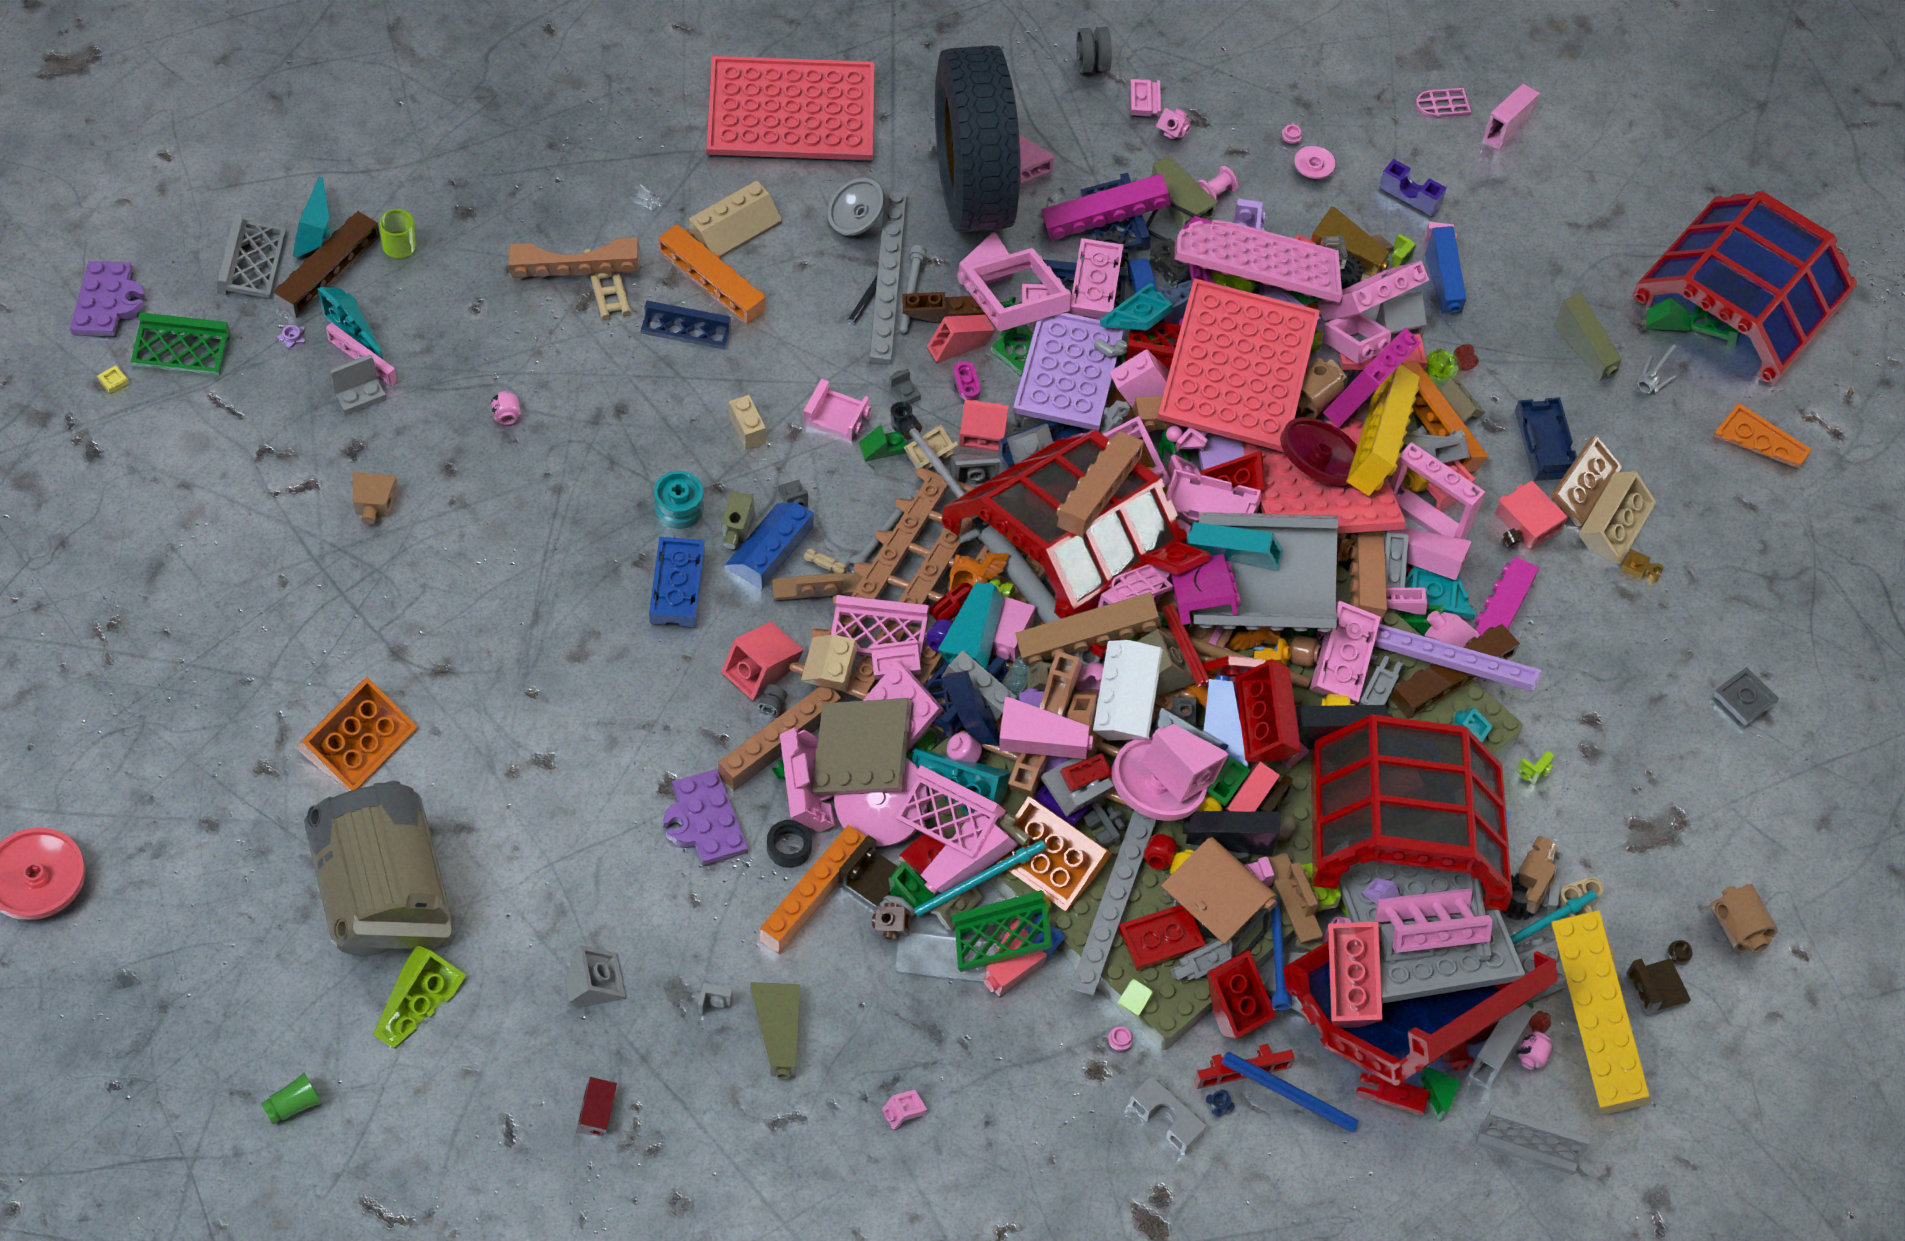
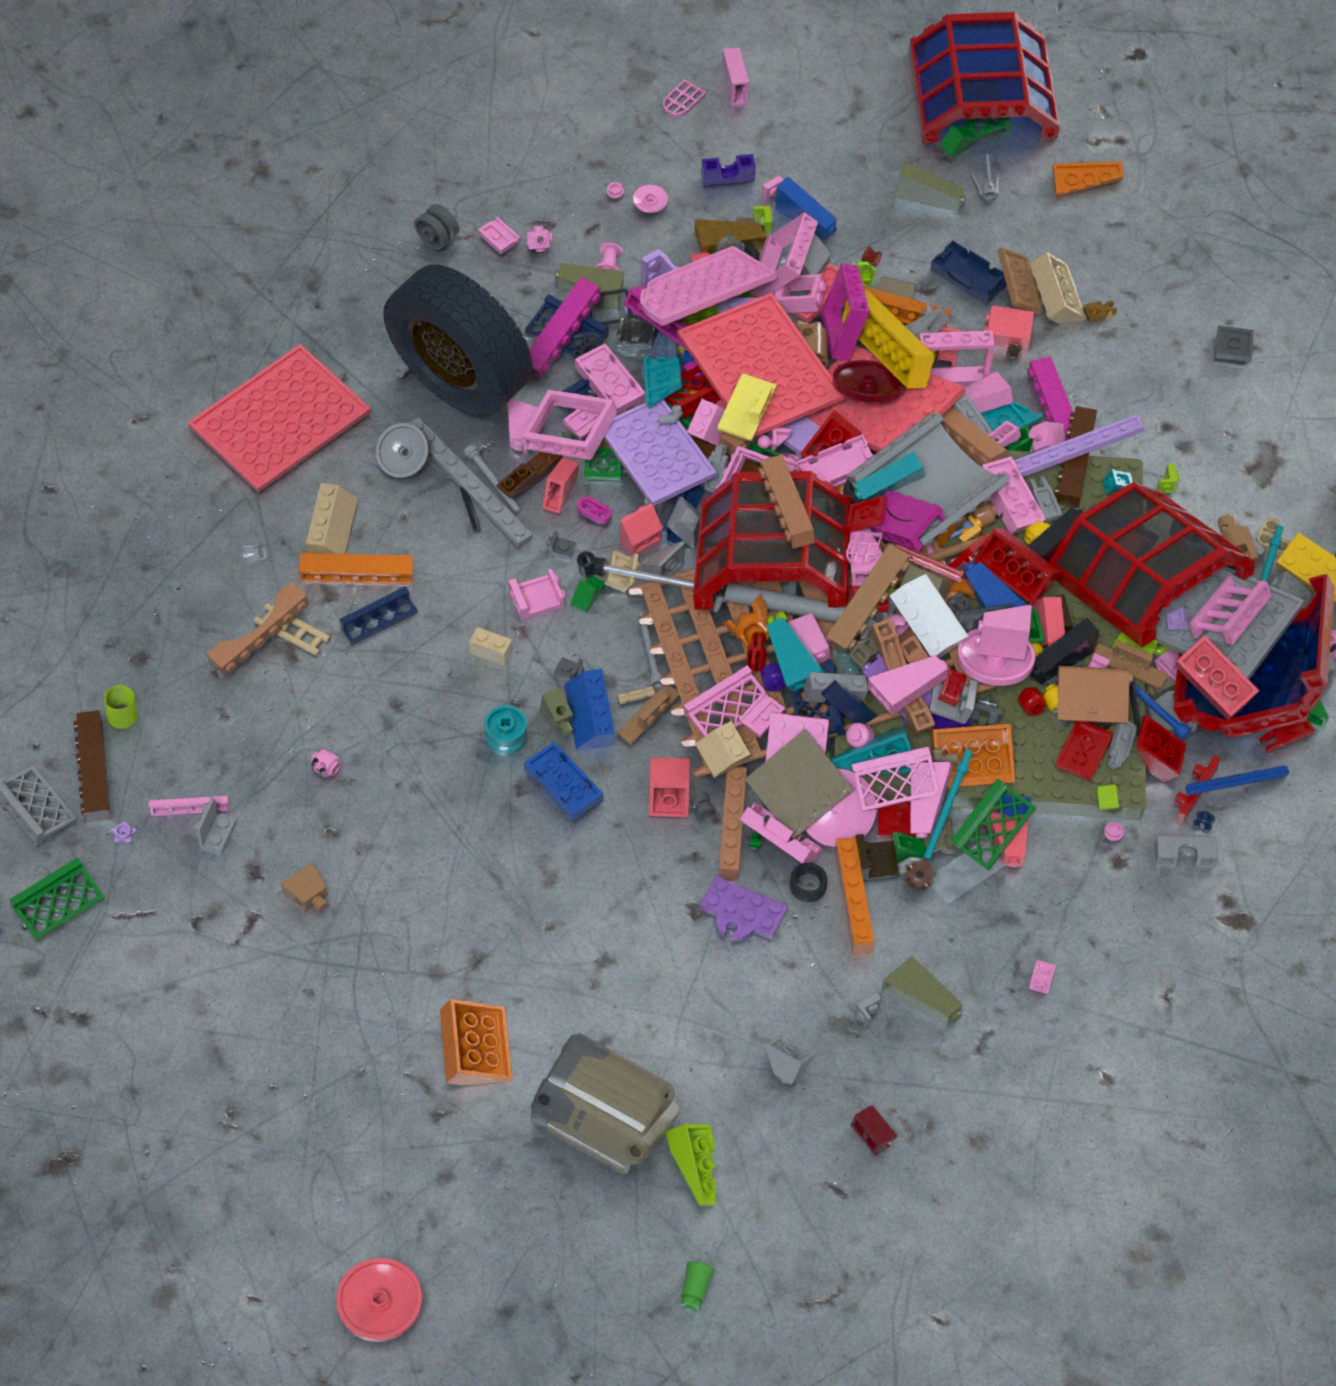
camera: 40 degrees left, 0 degrees up
light yellow tile [97,365,129,394] -> none
teal wedge [293,176,331,258] -> none
teal wedge [318,287,383,359] -> none
light grey plate [1070,810,1157,996] -> none
blue slope [1126,259,1157,294] -> none
none -> light yellow bracket [717,374,776,441]

